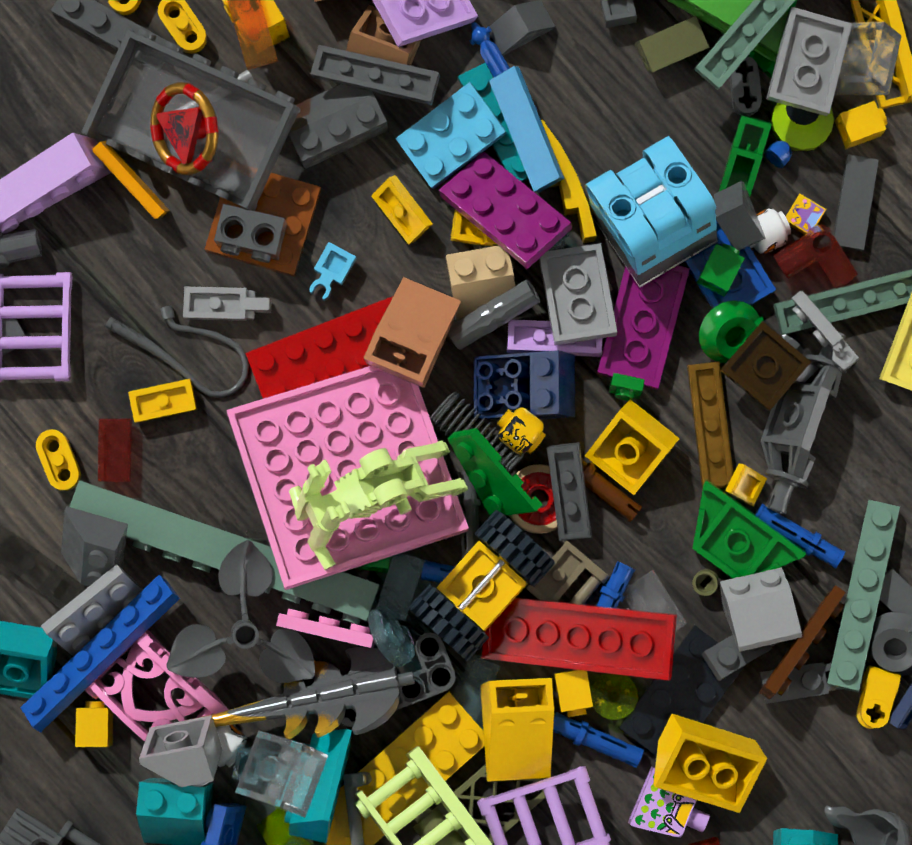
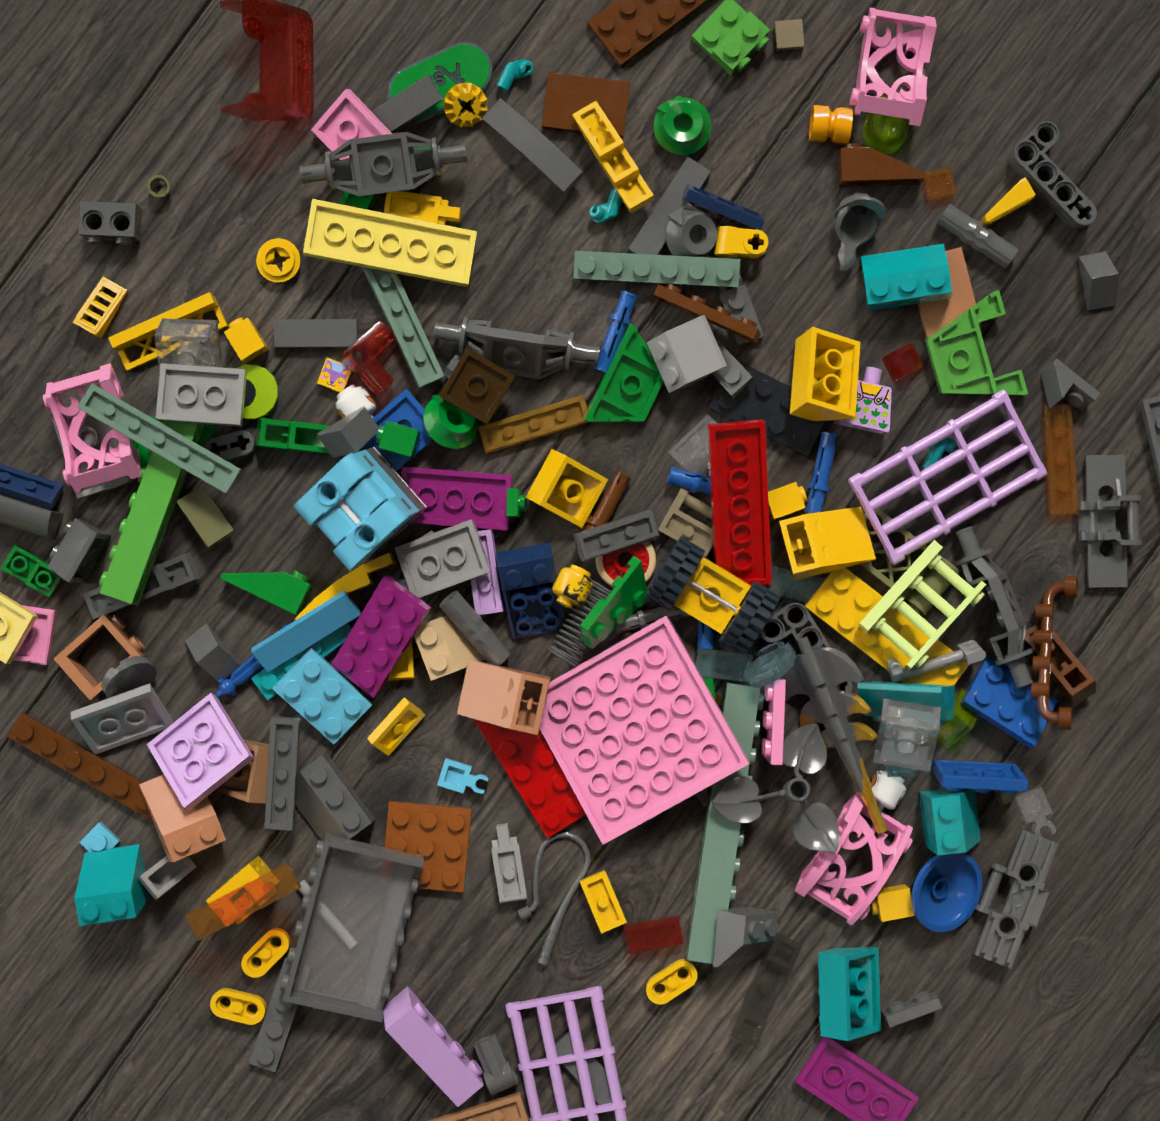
camera: 105 degrees left, 5 degrees up
blue plate [20,575,180,733] -> none
light grey plate [41,564,143,656] -> none
light orange tile [92,141,170,219] -> none
light grey slope [139,715,222,787] -> none
piece [150,82,219,175] -> none
dark grey brick [214,204,287,263] -> none
yellowish green piece [289,440,468,570] -> none
clear neon green piece [590,673,638,720] -> none
olive hinge [692,569,719,596] -> none
yellow tile [725,463,767,507] -> none
blue hinge [764,141,792,168] -> none
light grey hinge [792,291,859,371] -> none
none -> green slope [220,570,313,615]
none -> blue dish [911,853,982,932]

